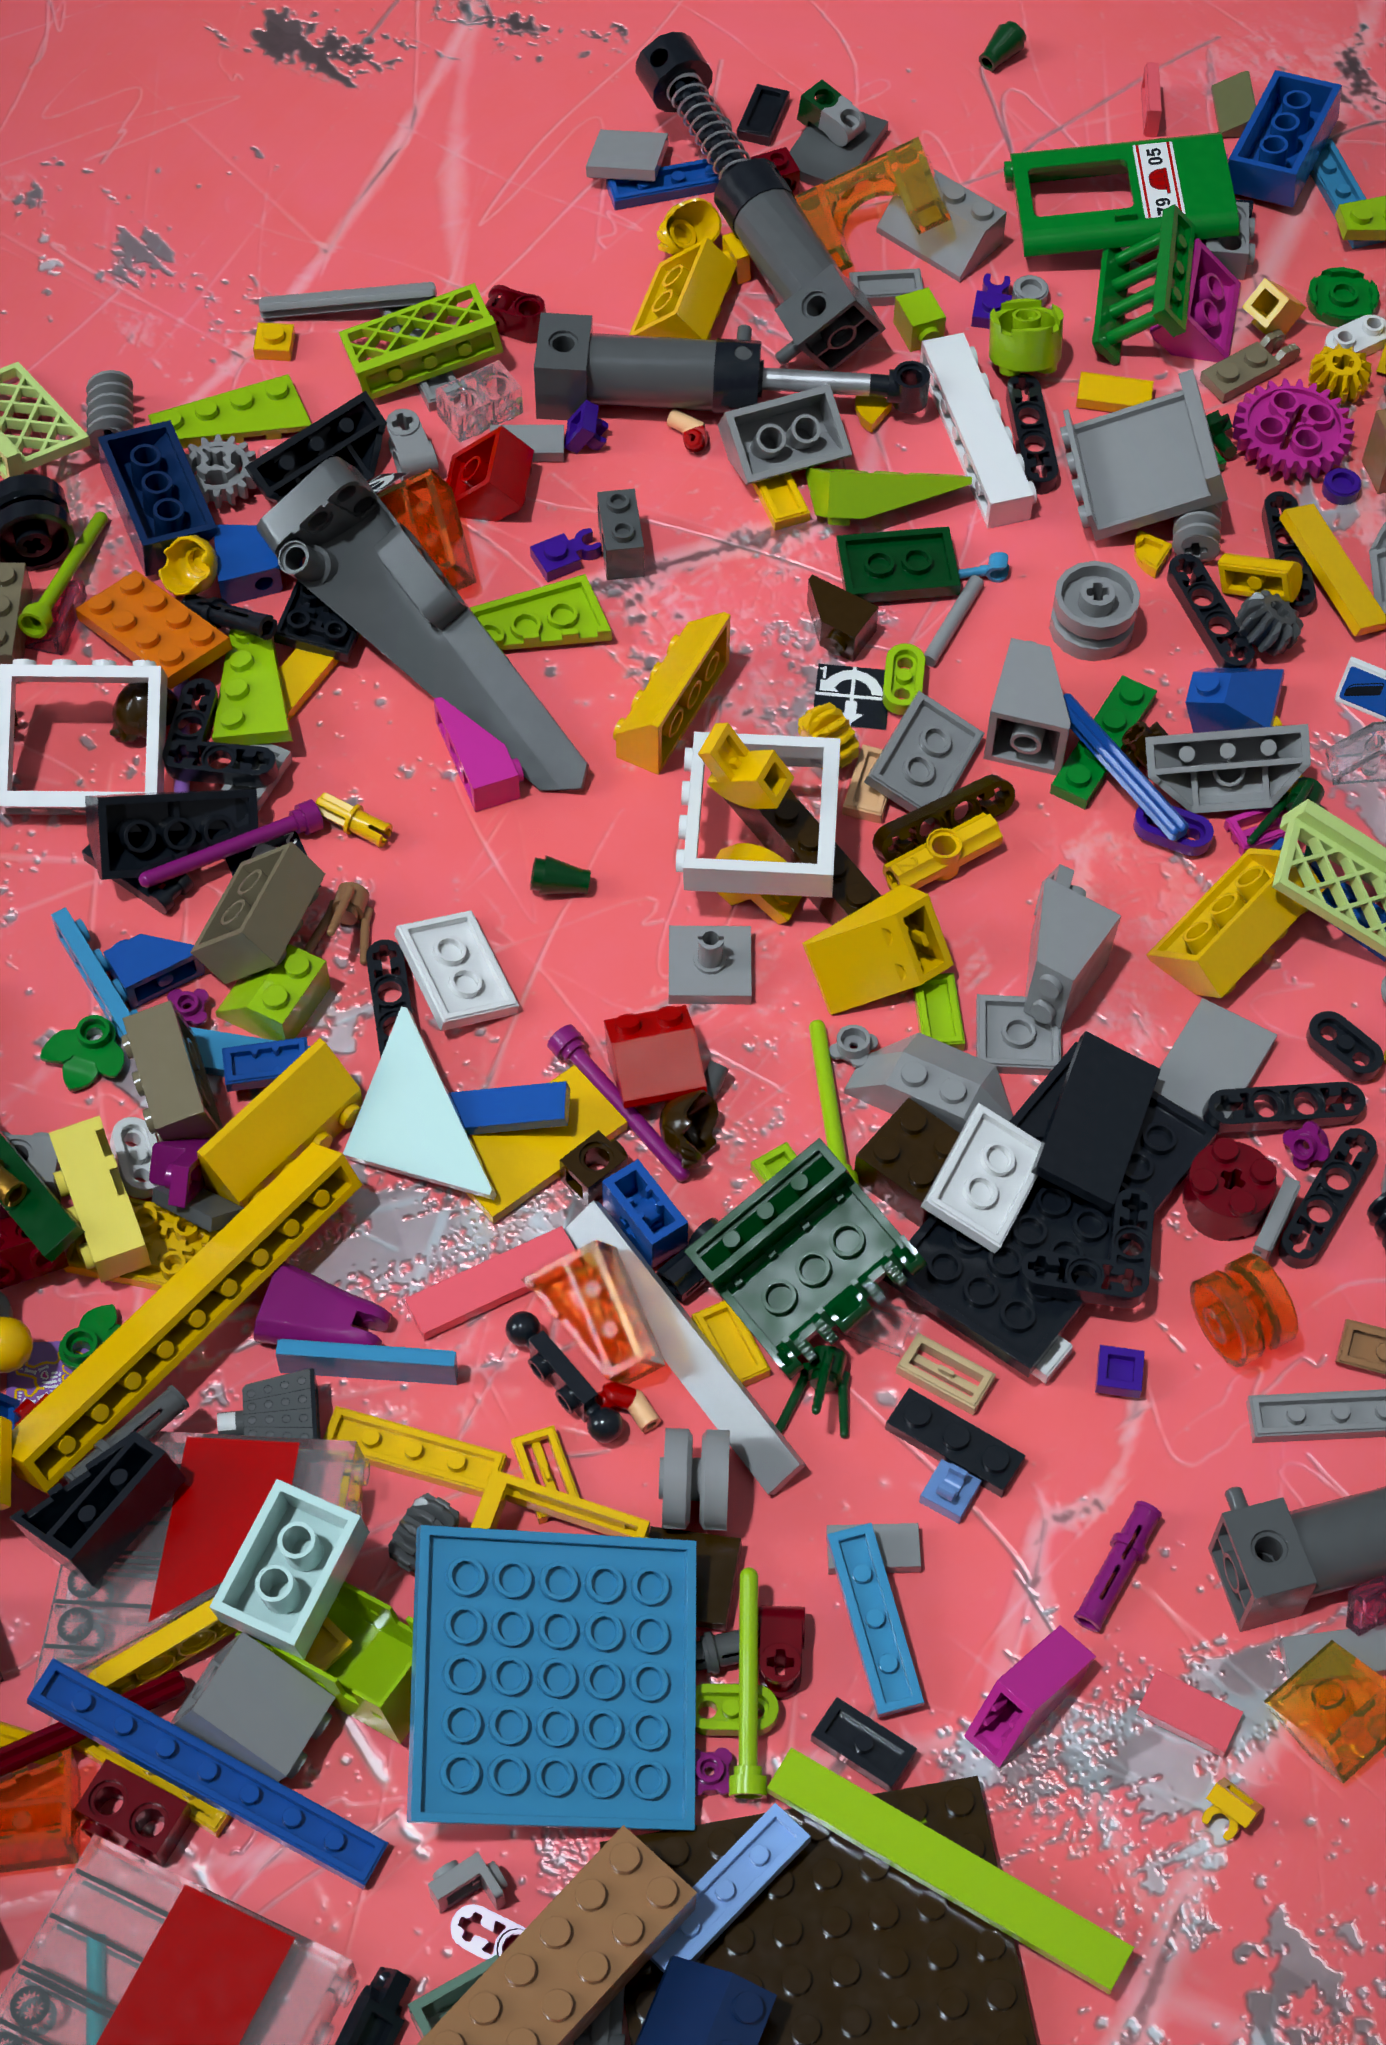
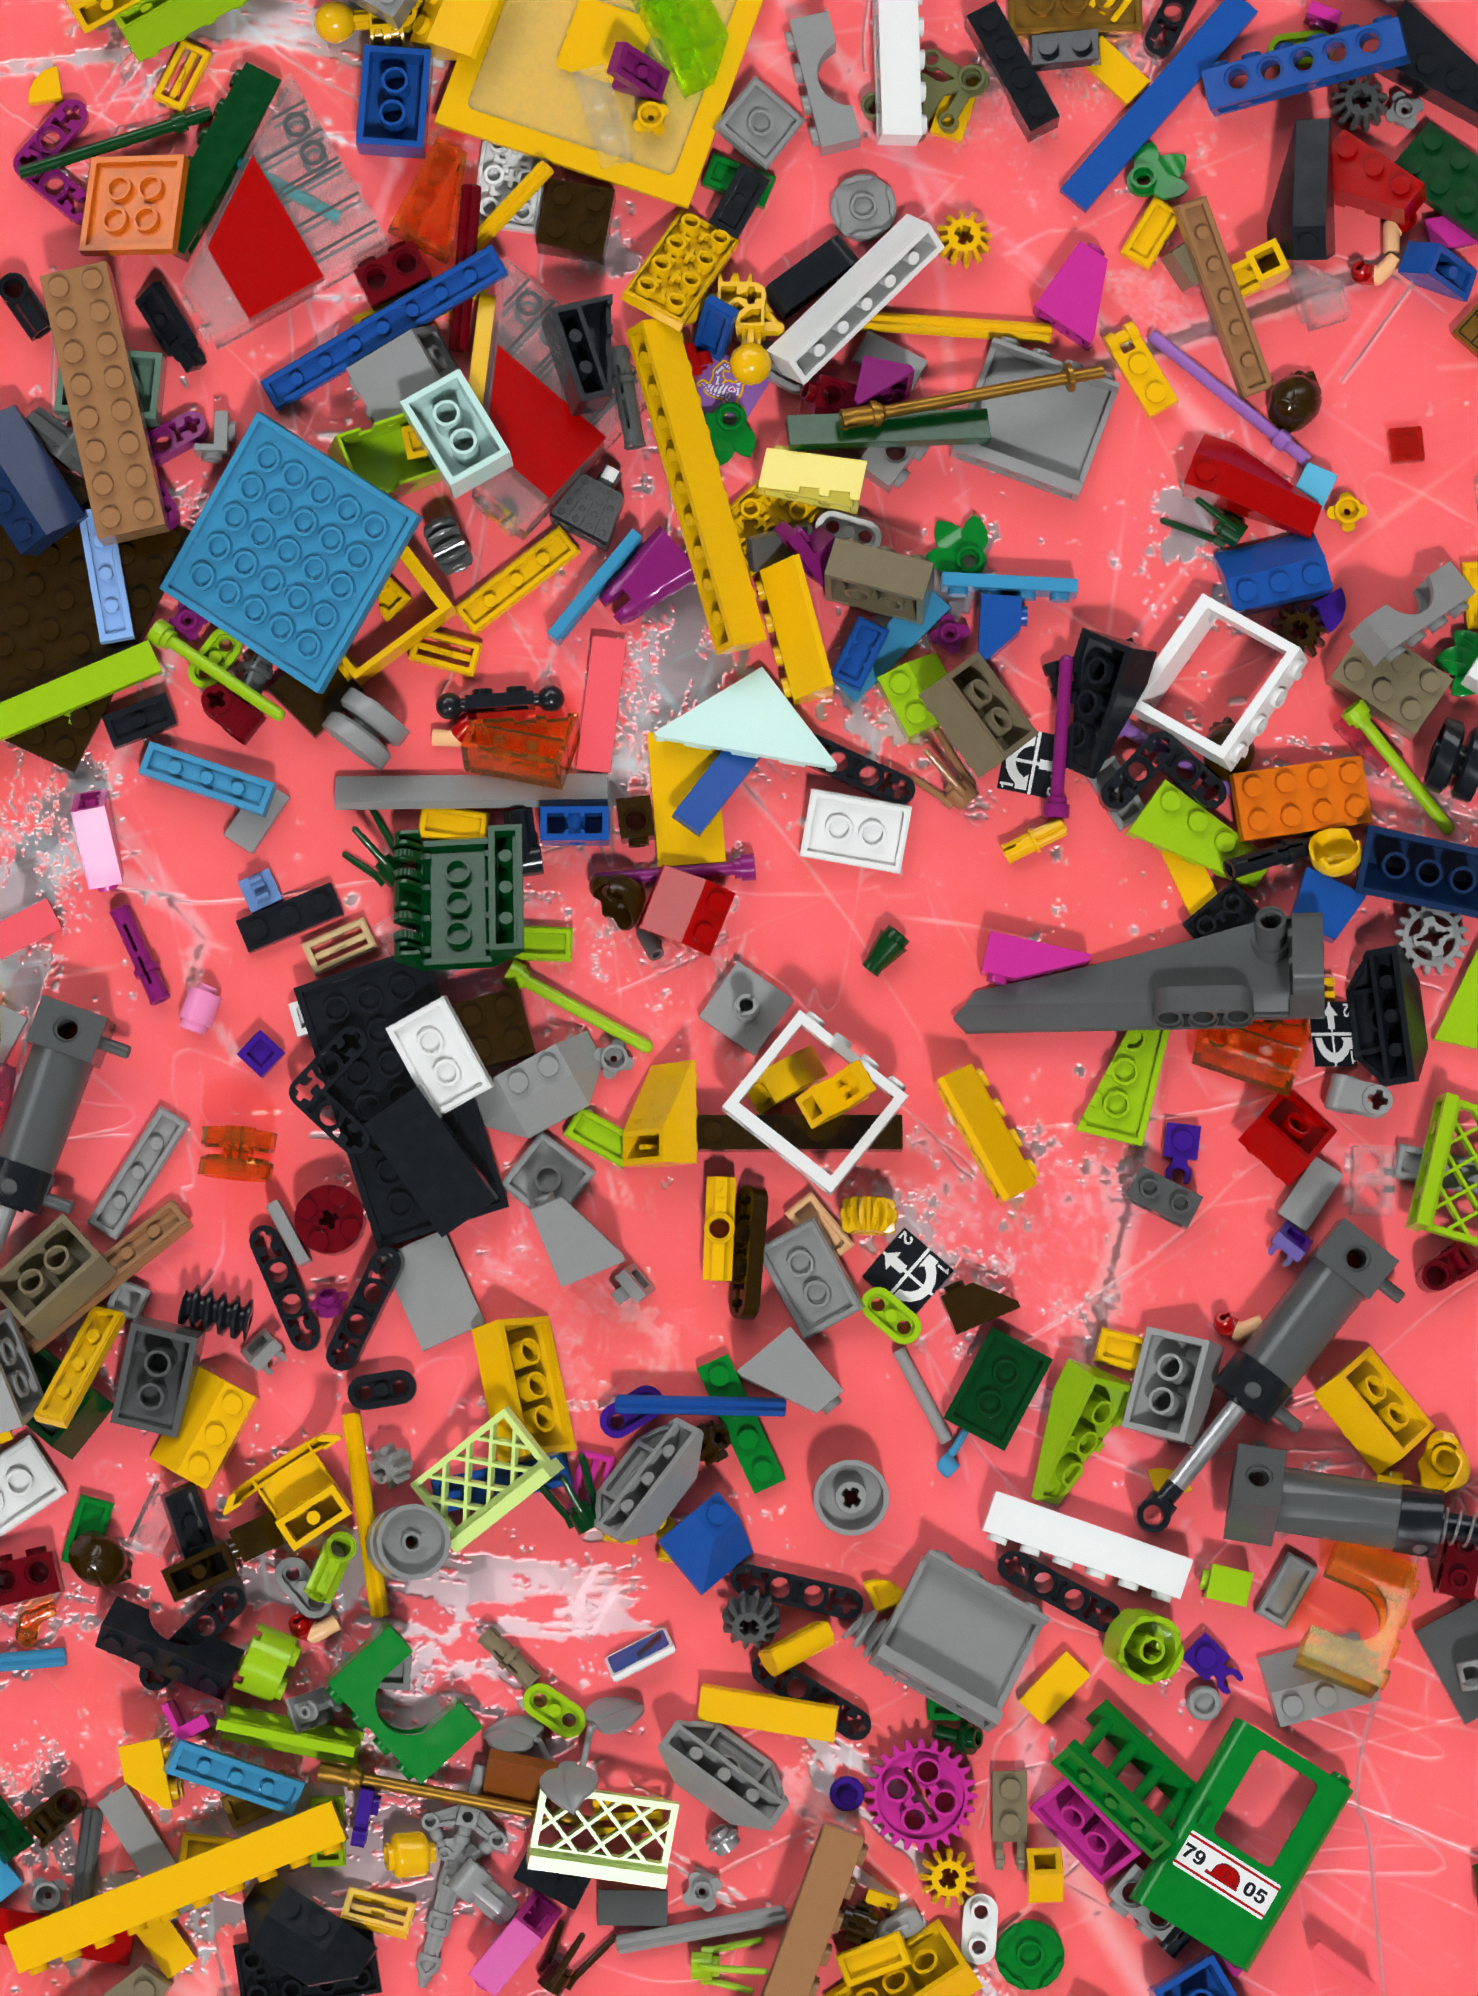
camera: 125 degrees right, 25 degrees up
none -> bright pink brick [179,982,222,1036]

